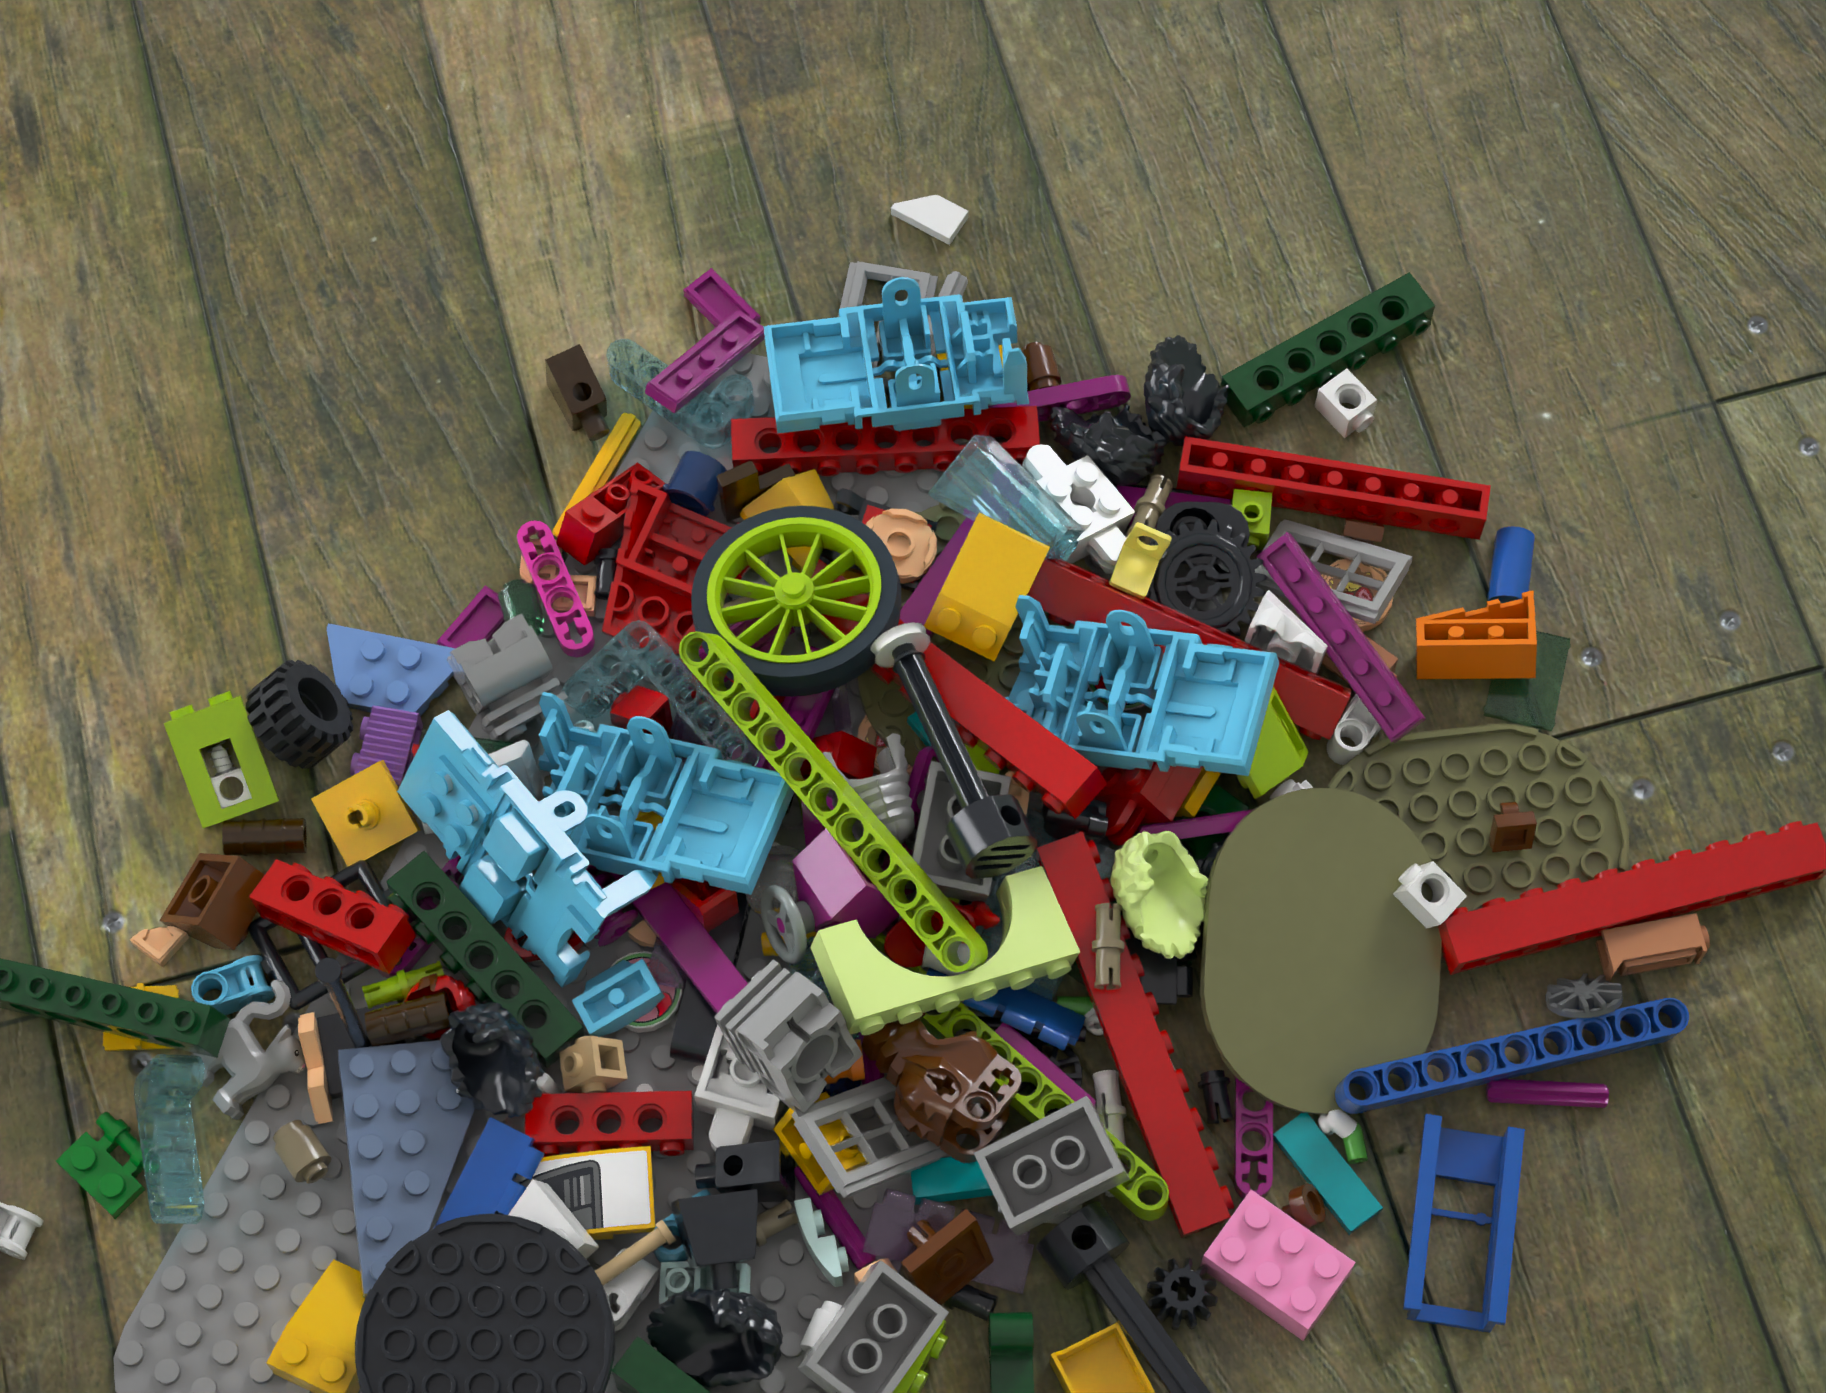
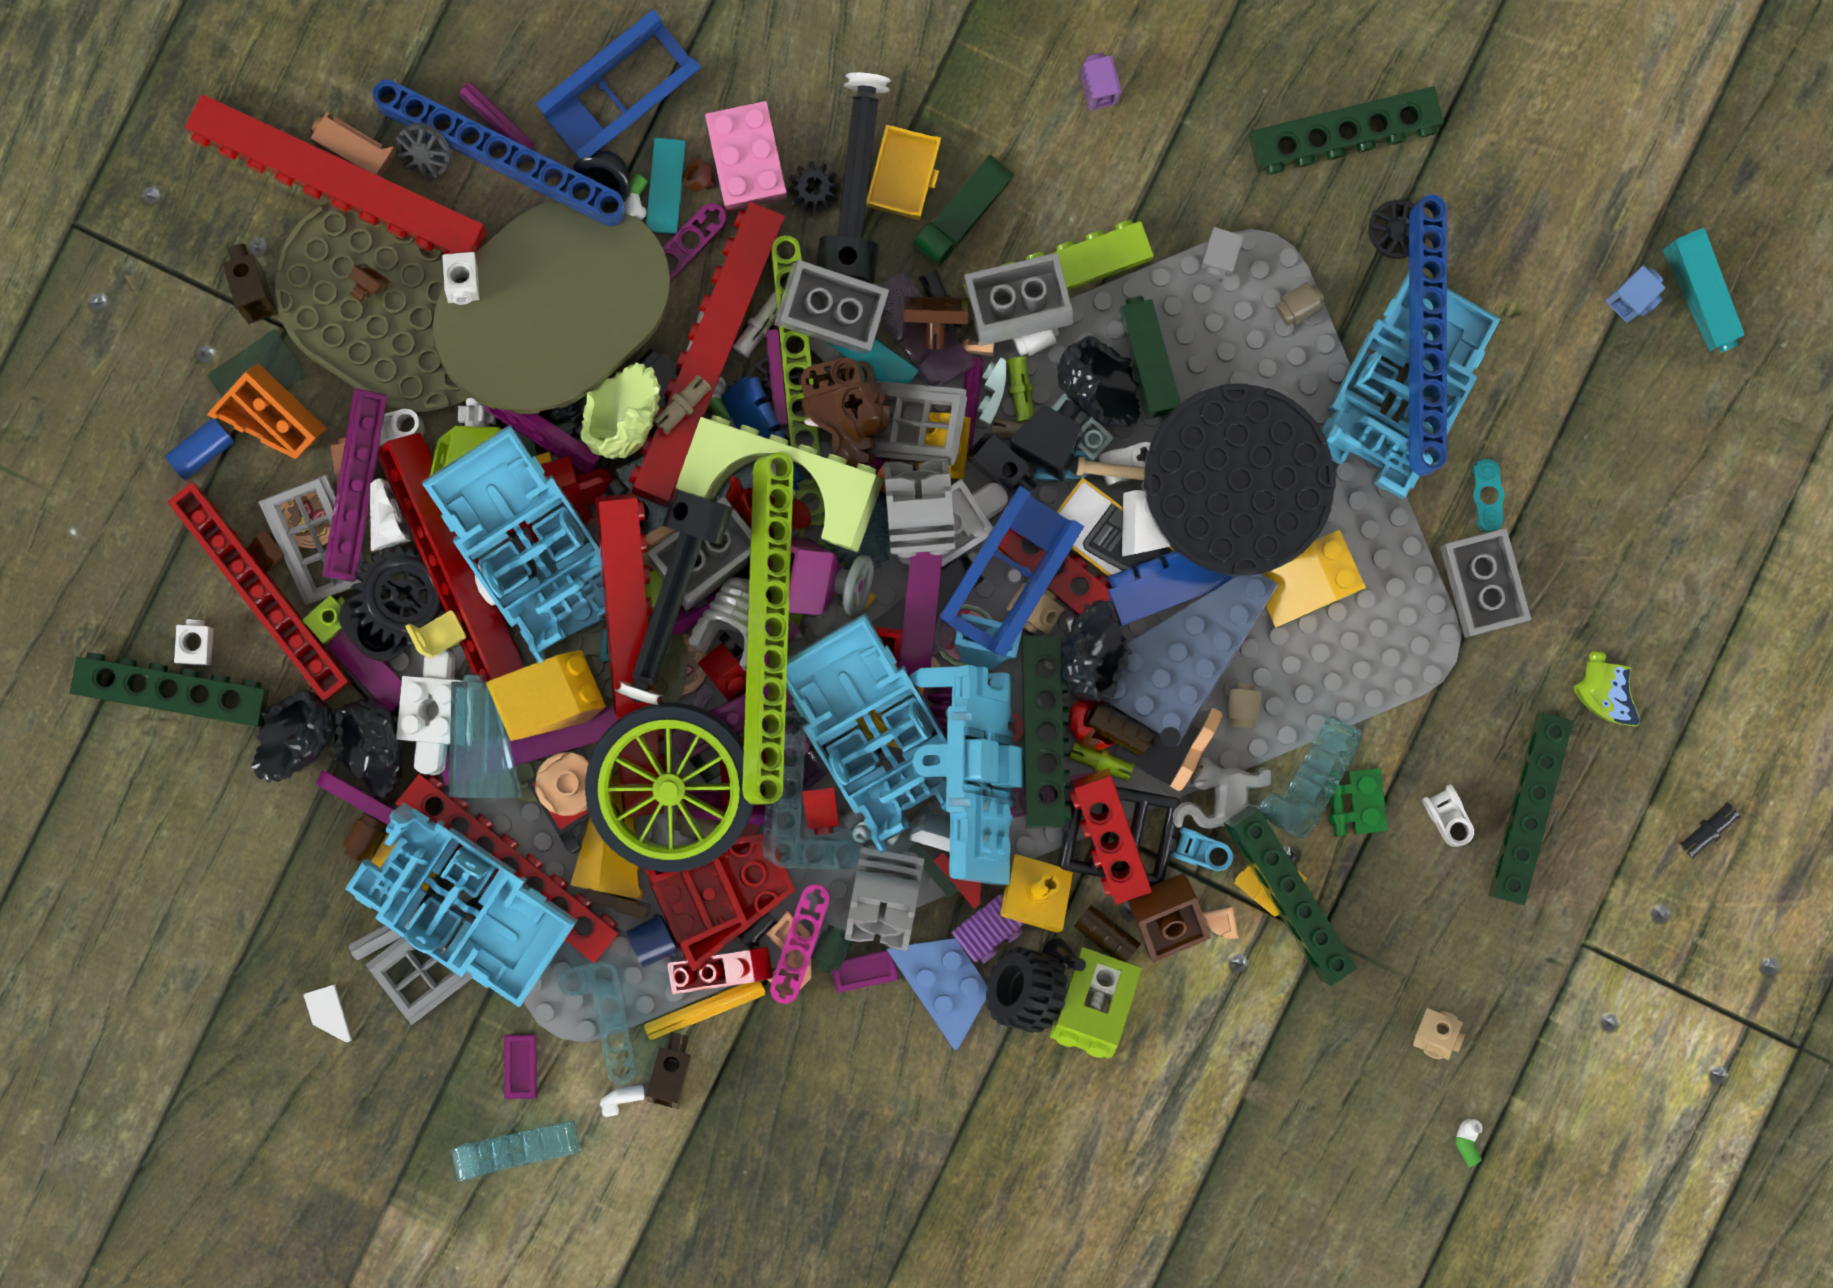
camera: 145 degrees left, 20 degrees up
magenta tile [645,310,765,414] -> none
dark tan pin [1127,475,1173,545] -> none
black pin [1198,1070,1234,1124] -> none
none -> dark brown torso [223,244,278,324]
none -> clear light blue beam [449,1120,581,1181]
none -> black hat [573,151,630,202]
none -> white arm [600,1084,644,1117]
none -> blue piece [939,486,1085,657]
none -> lime pin [1006,356,1035,422]
none -> black cone [1042,938,1086,971]

